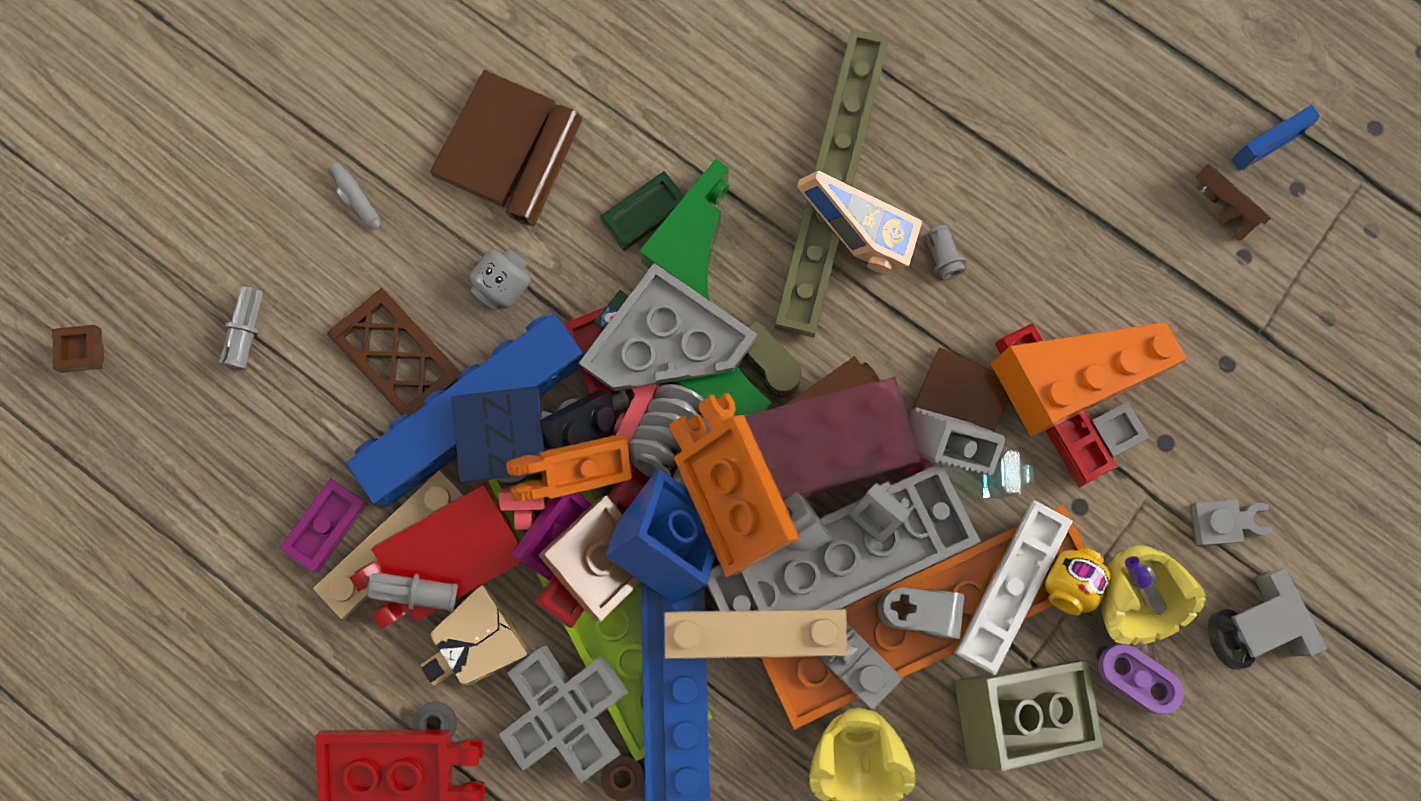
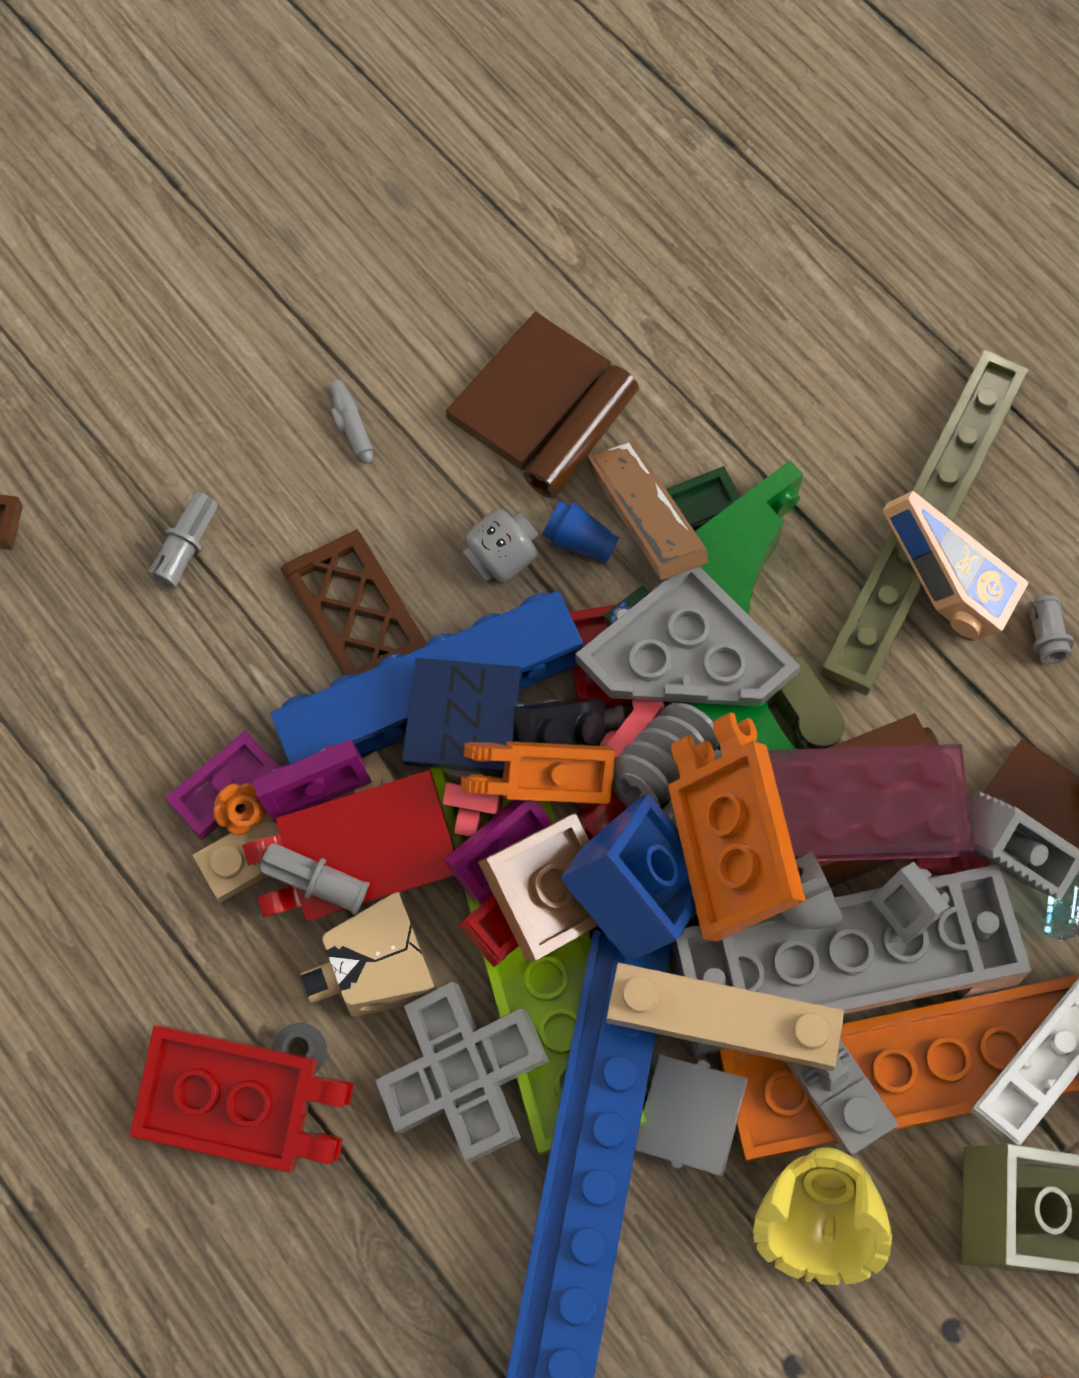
camera: 15 degrees right, 10 degrees down
reddish brown plate [601,756,645,801] -> none
light grey piece [876,587,964,639] -> none
none -> orange plate [213,783,265,835]
none -> magenta plate [252,739,372,823]
none -> blue cone [542,500,620,564]
none -> medium nougat tile [587,440,709,580]
none -> light grey piece [635,1054,748,1176]

